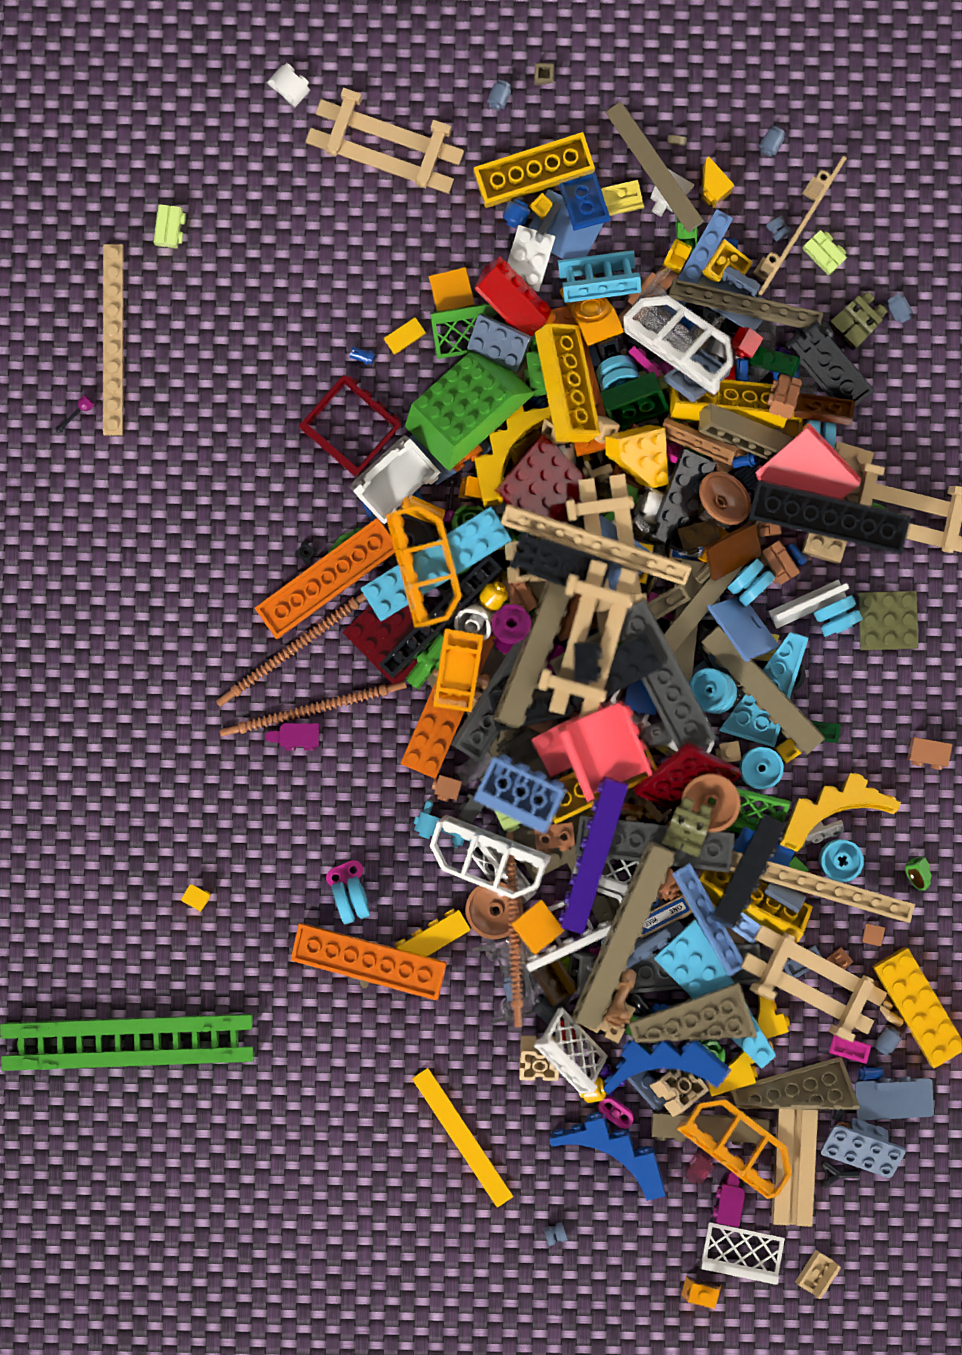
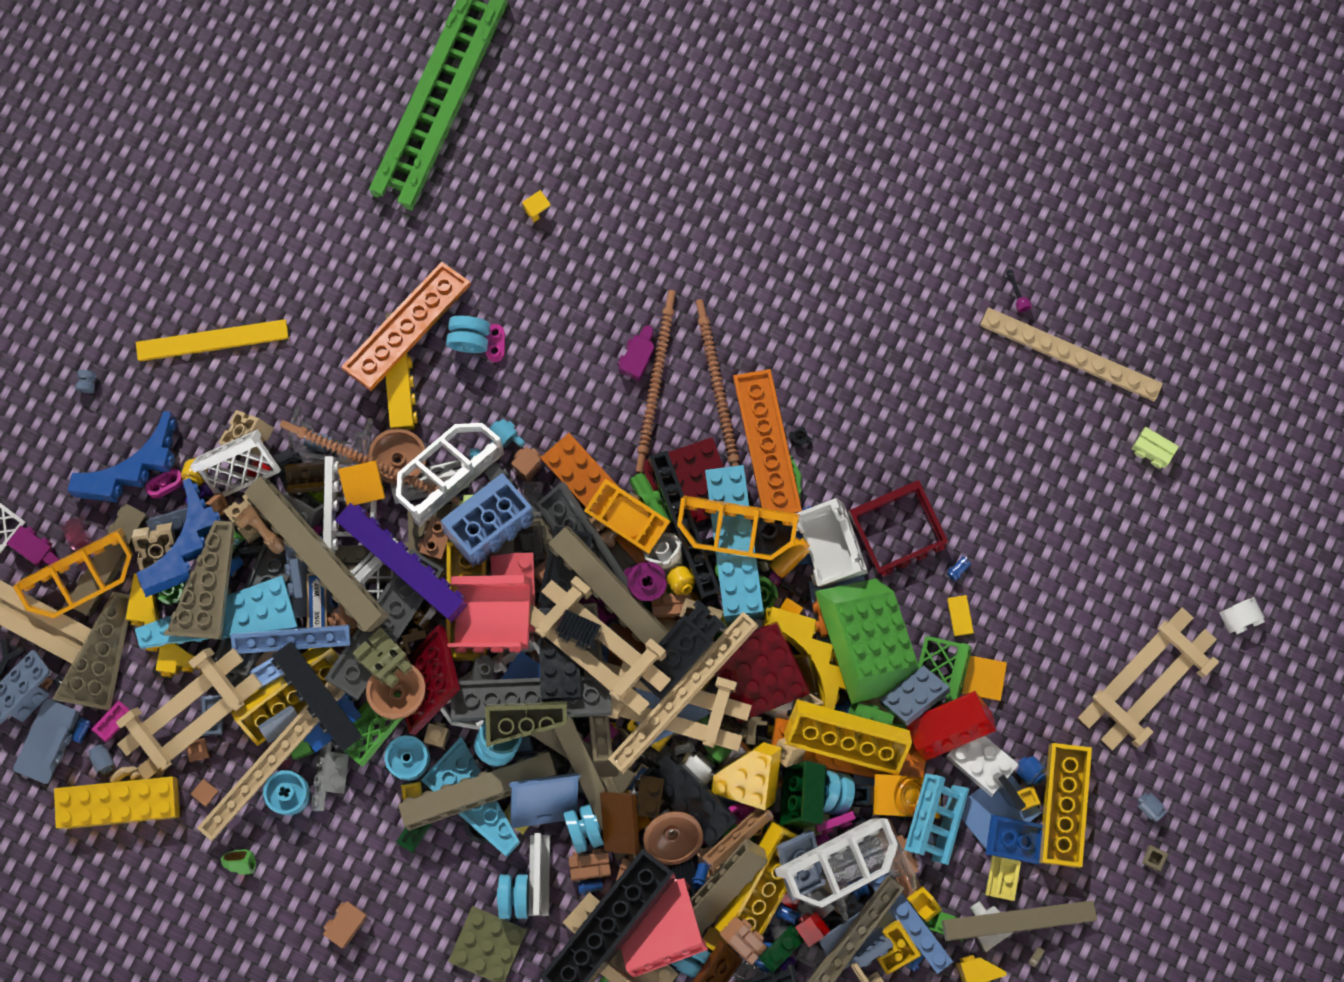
camera: 115 degrees right, 10 degrees down
yellow arch [780,773,901,852] -> none
none -> nougat tile [205,493,229,517]
none -> olive wedge [485,702,568,747]

